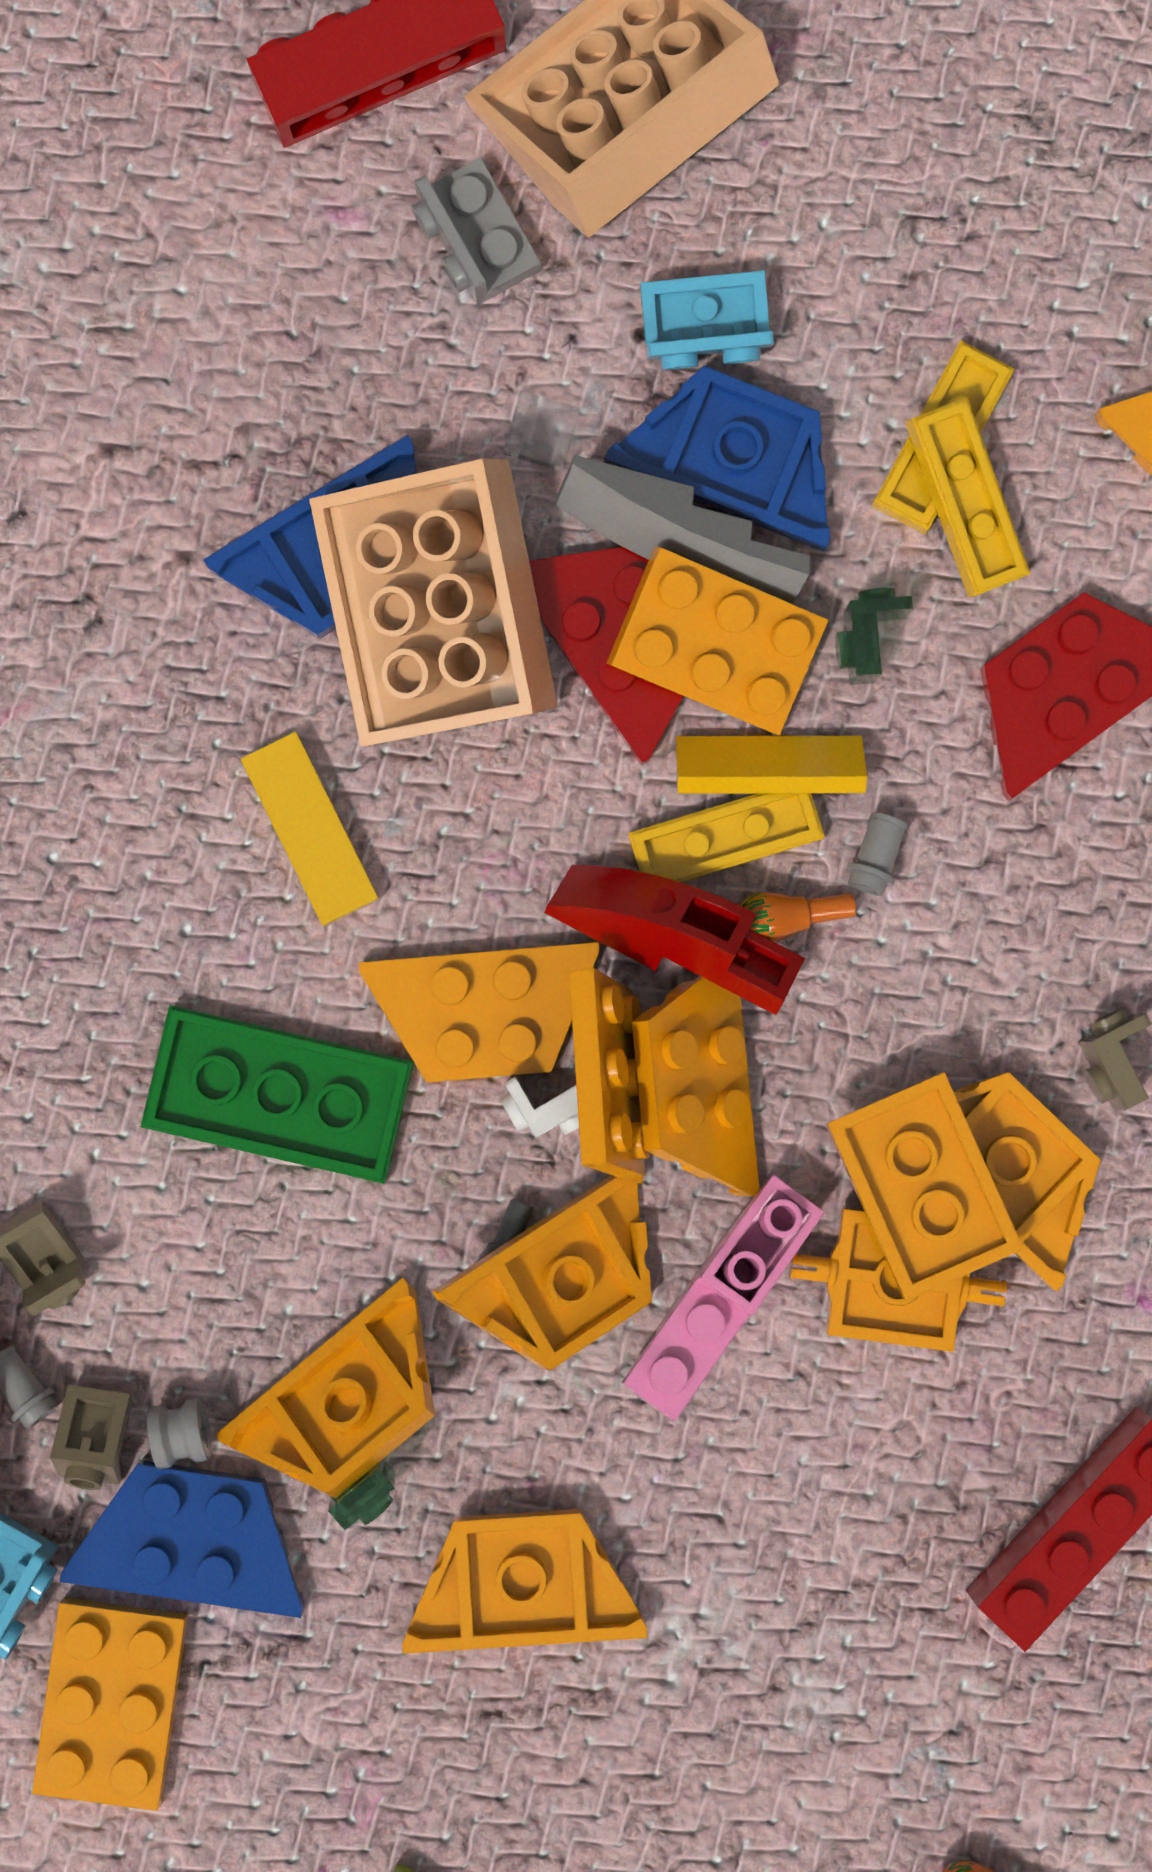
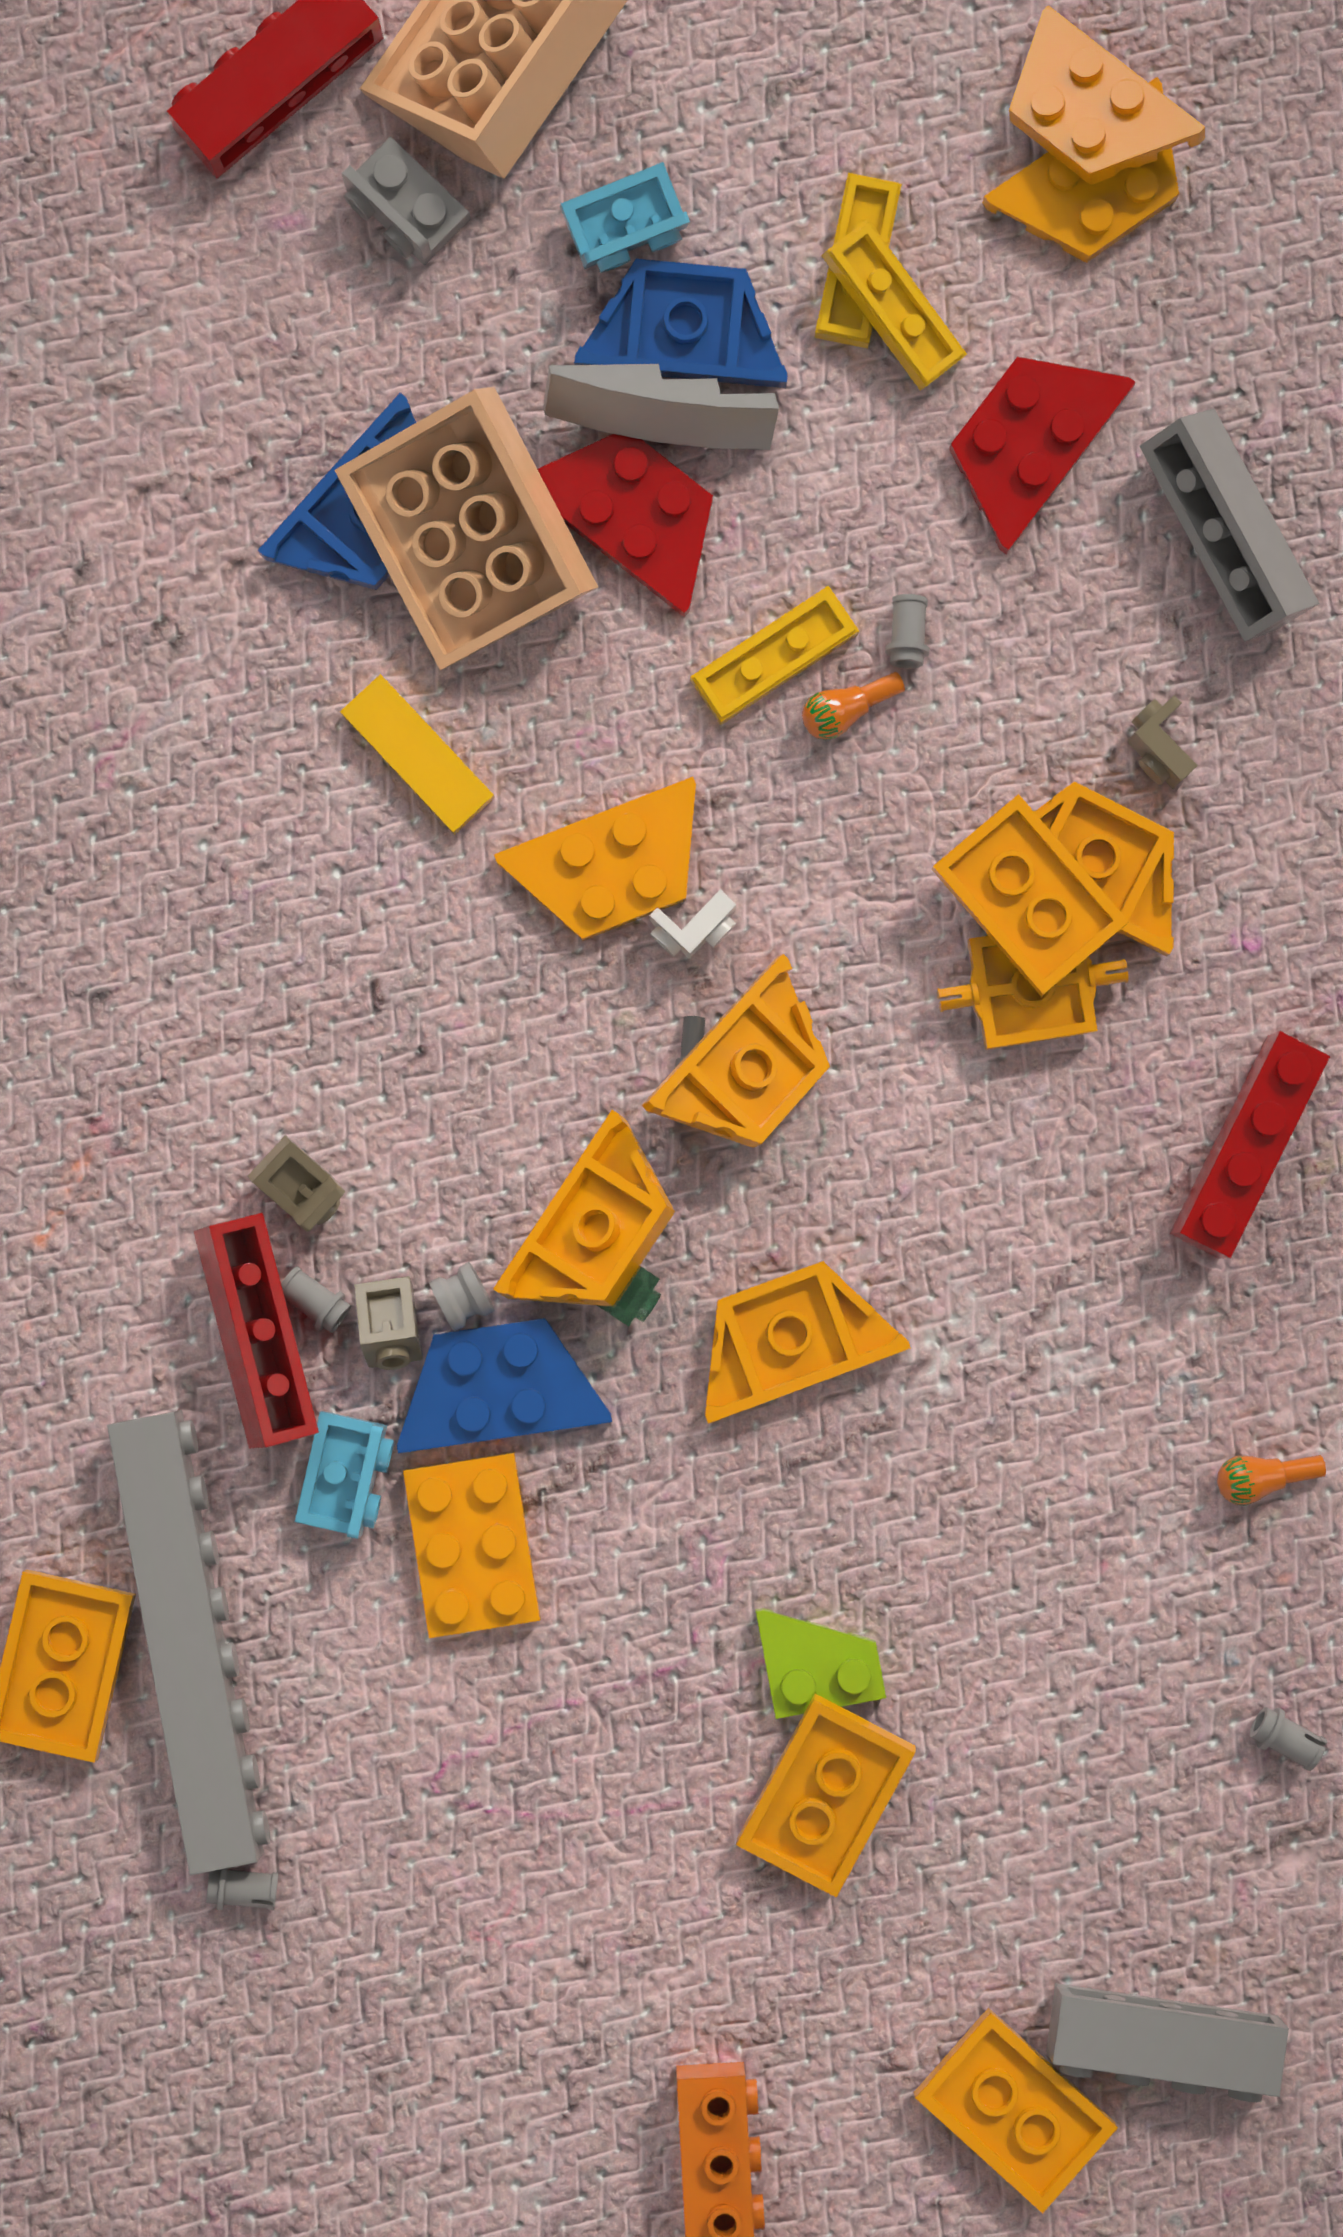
camera: 20 degrees left, 0 degrees up
green tile [140,1005,414,1184] -> none
clear tile [504,391,580,471] -> none
red slope [544,865,805,1015] -> none
light orange plate [569,968,651,1178] -> none
light orange plate [606,546,828,736] -> none
bright pink slope [621,1174,825,1421] -> none
light orange wing [632,976,760,1197] -> none
yellow tile [675,735,867,794] -> none
clear green bracket [835,588,913,685] -> none

